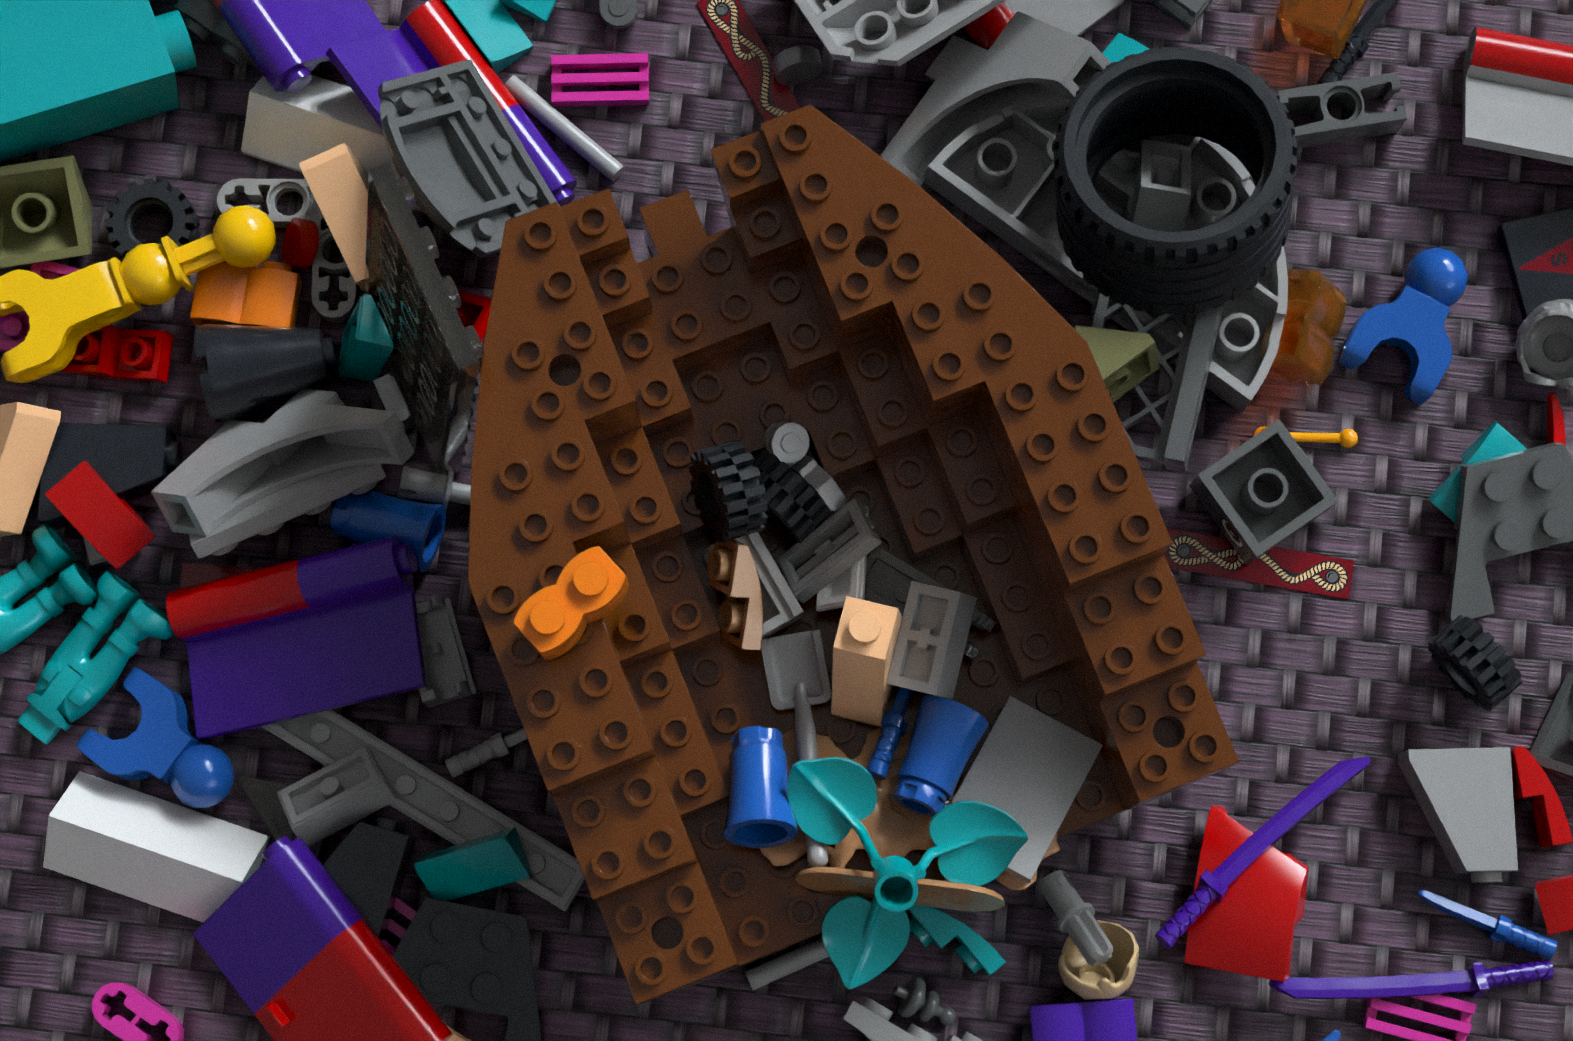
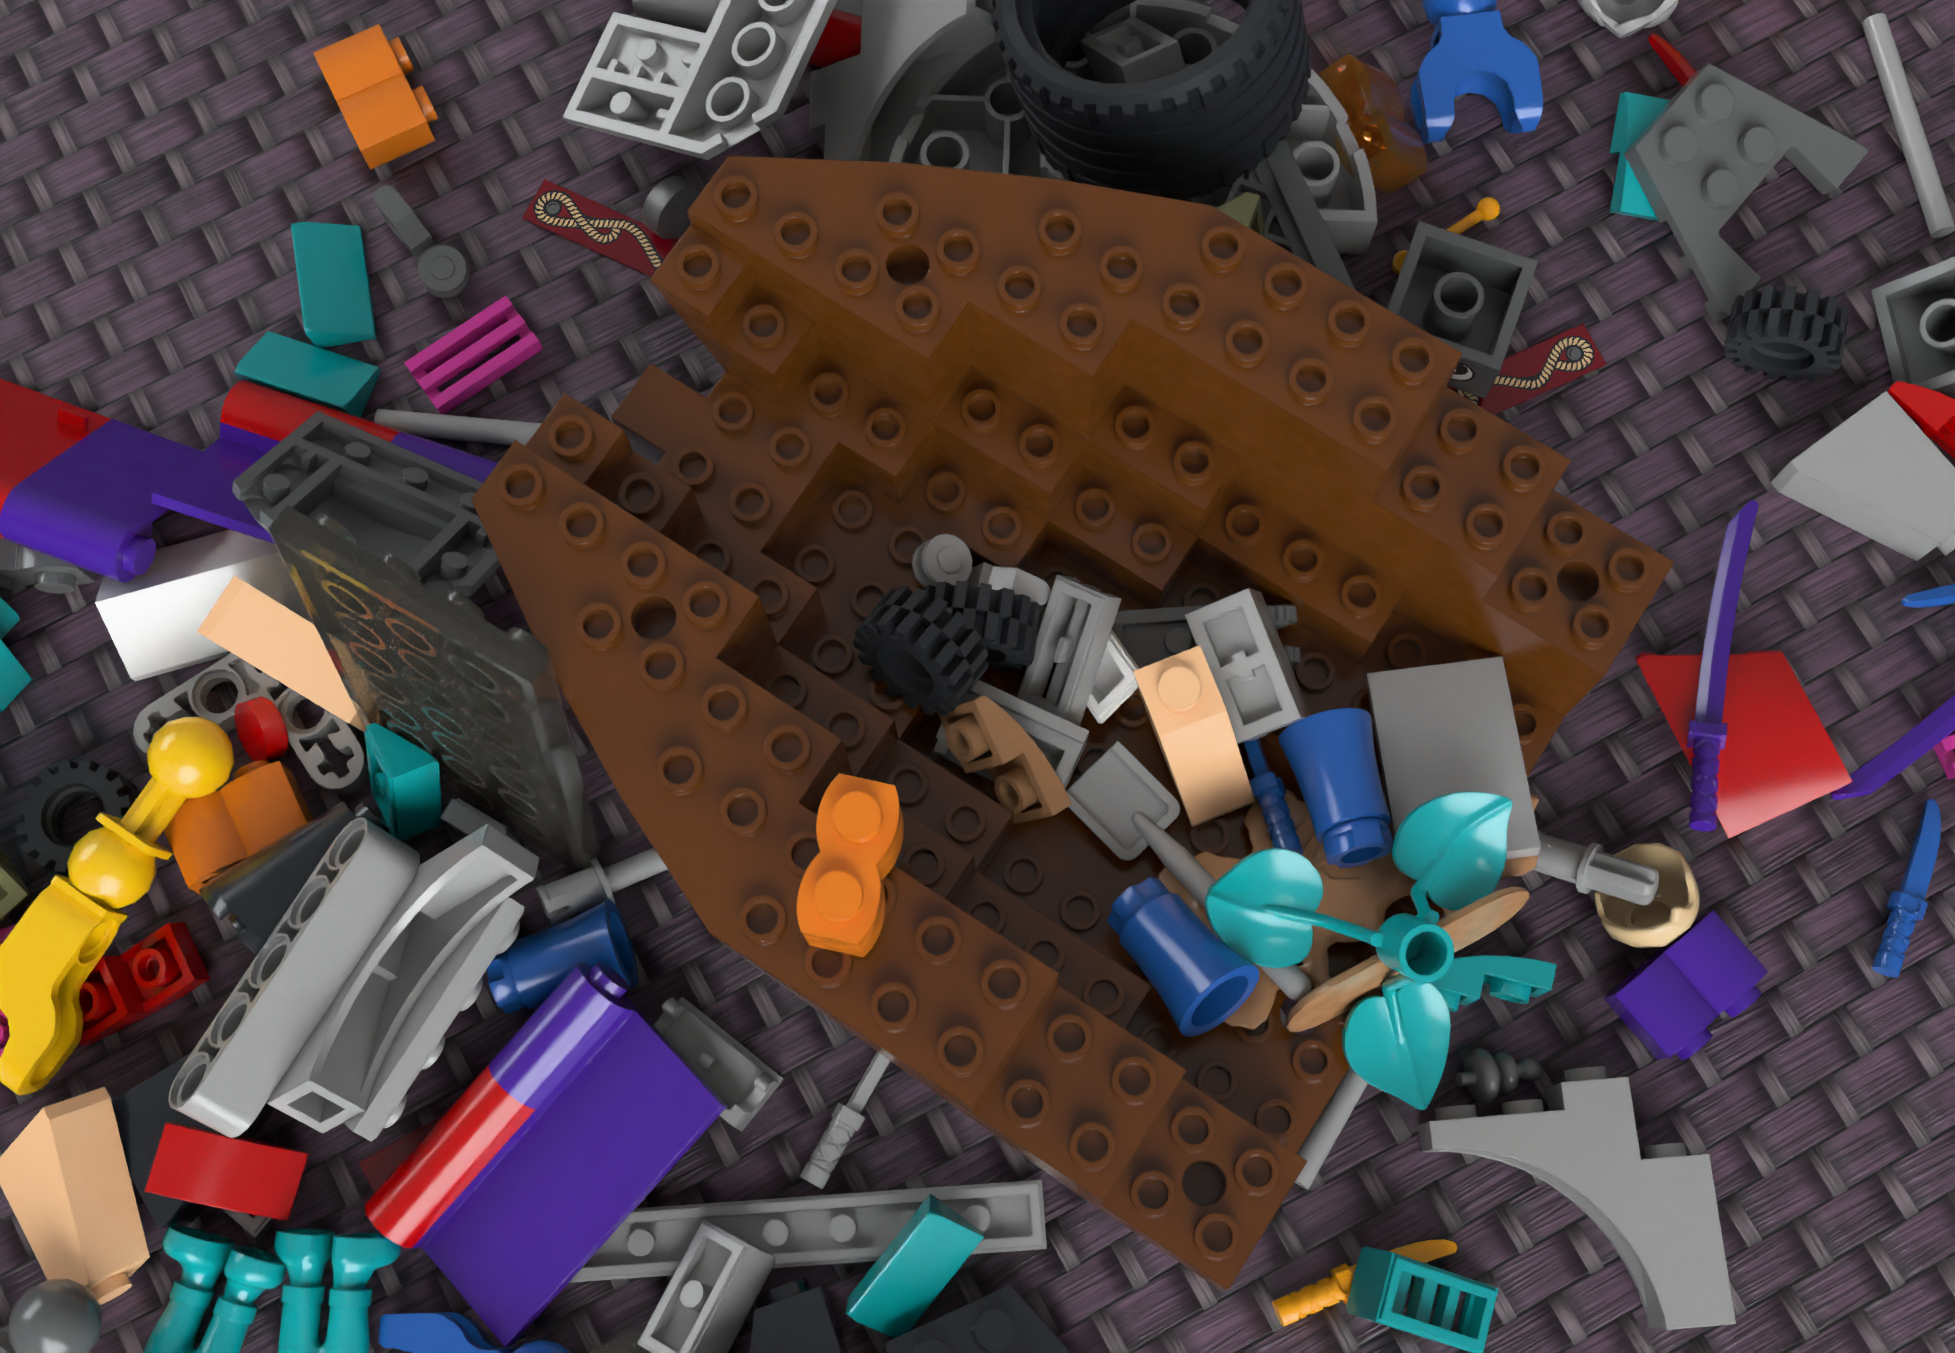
camera: 30 degrees left, 5 degrees down
none -> light grey beam [168,817,420,1138]

